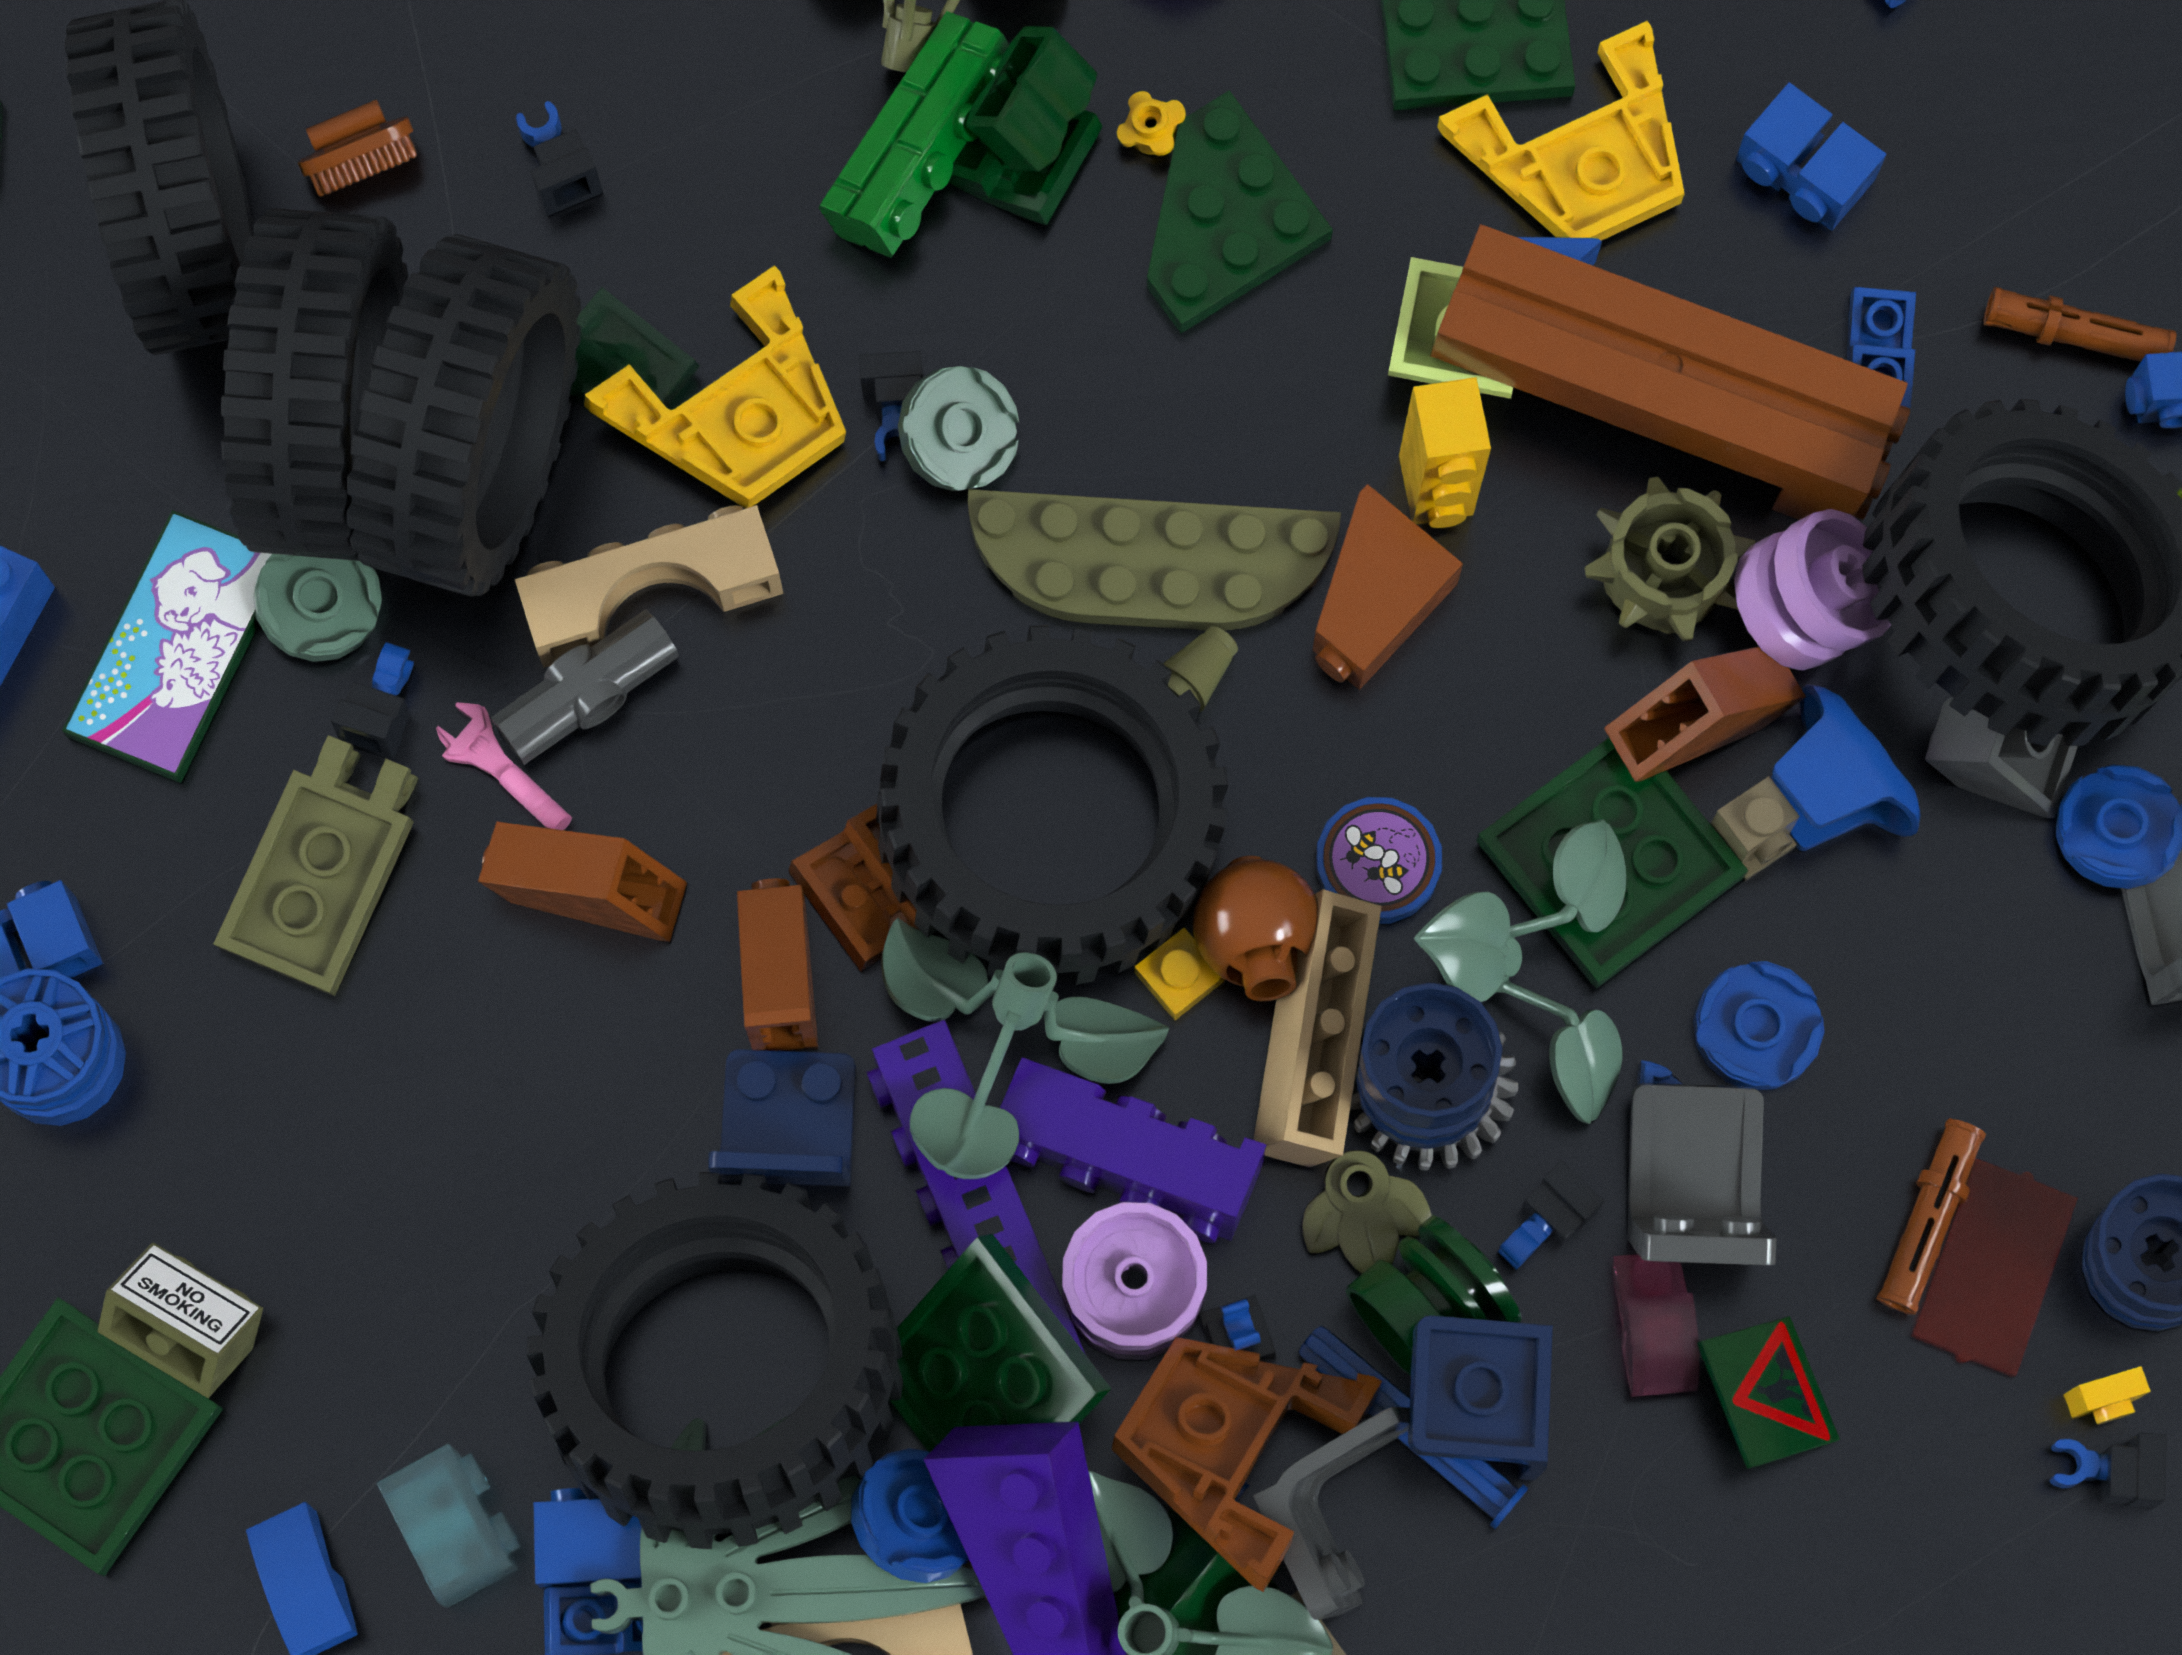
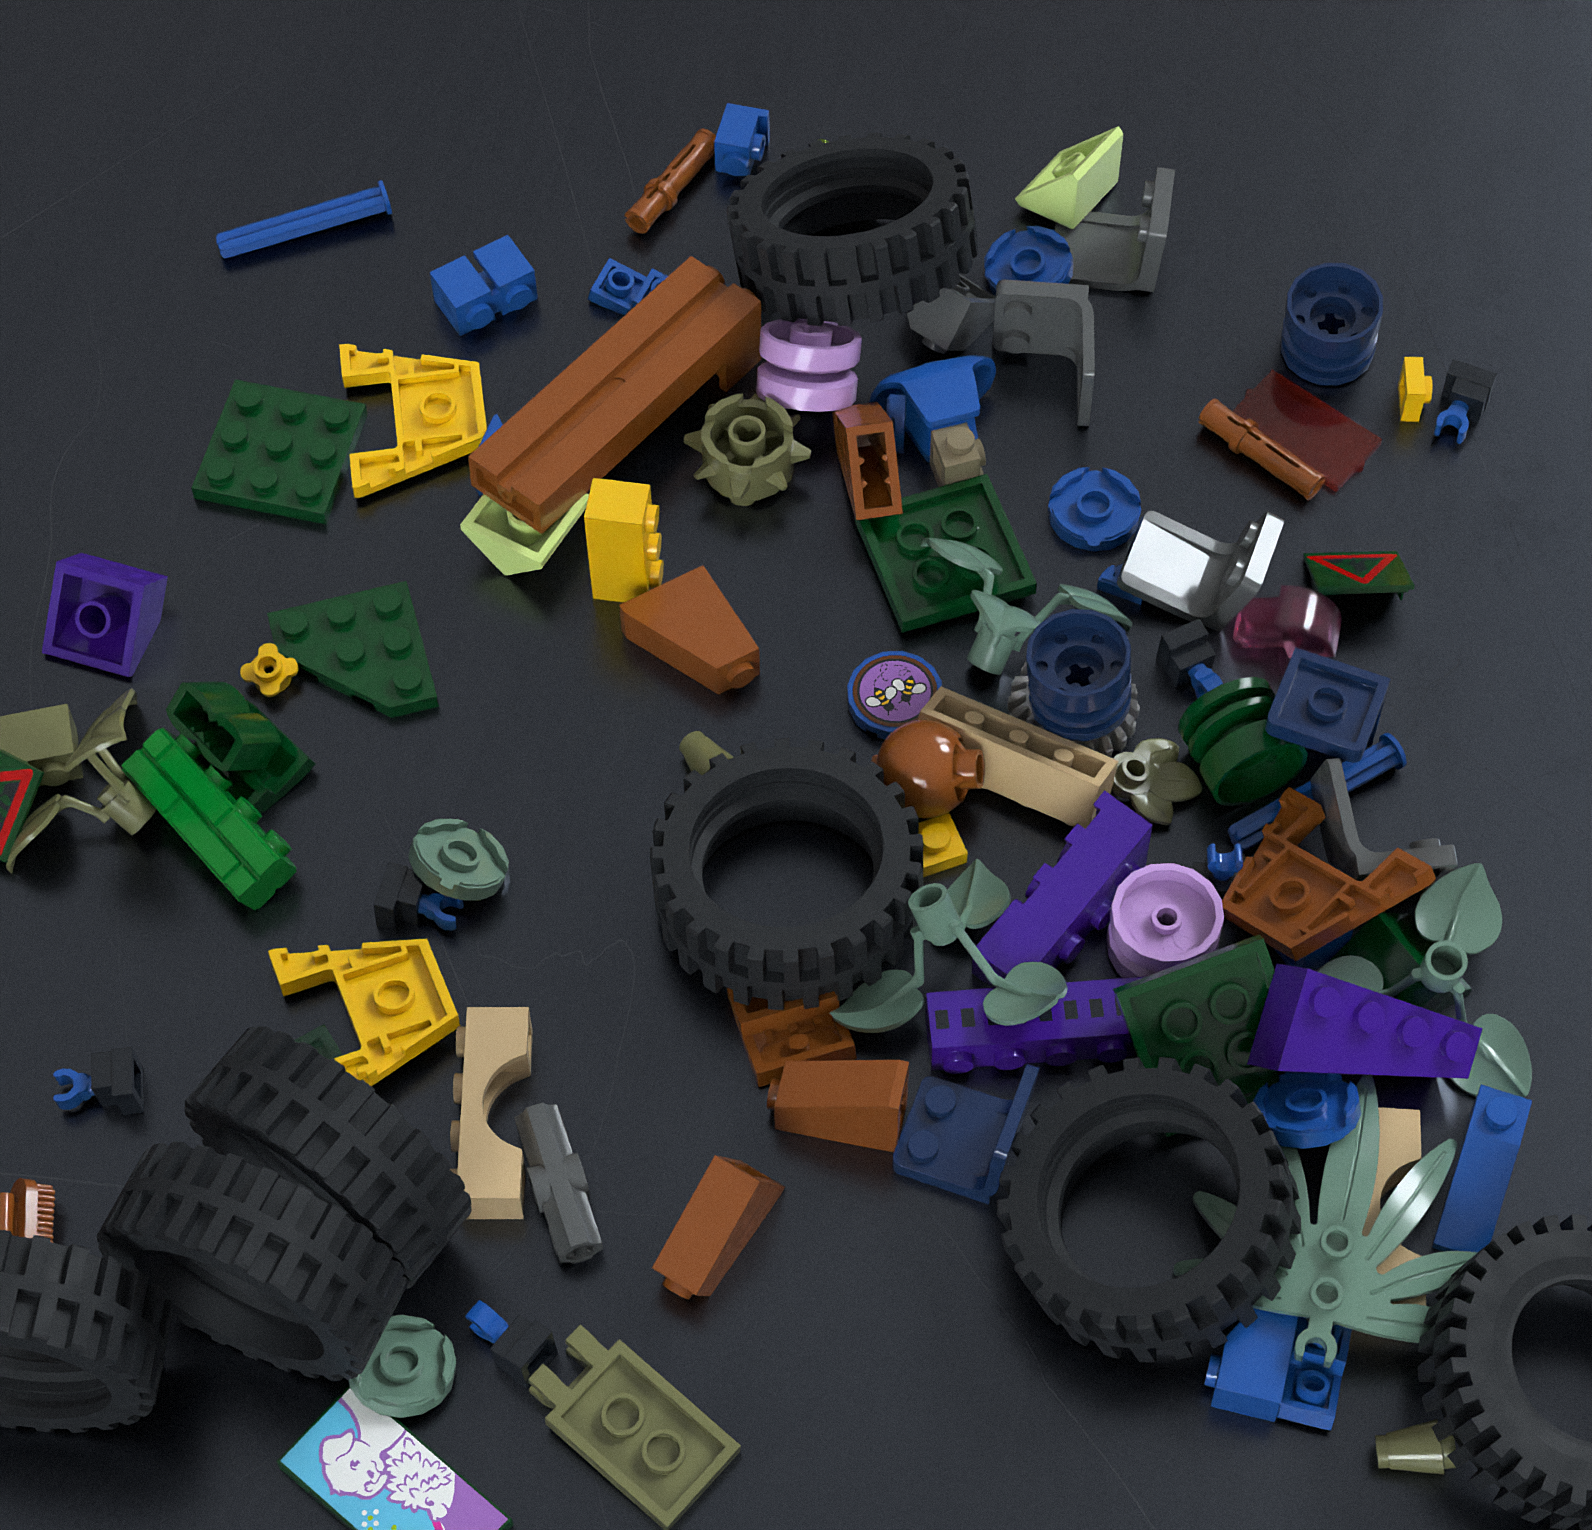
camera: 70 degrees left, 15 degrees down
clear light blue brick [376,1443,520,1608] -> none
bright pink piece [436,702,572,830] -> none
olive plate [968,489,1341,631] -> none
none -> blue tile [886,394,907,453]
none -> dark grey piece [992,279,1095,427]

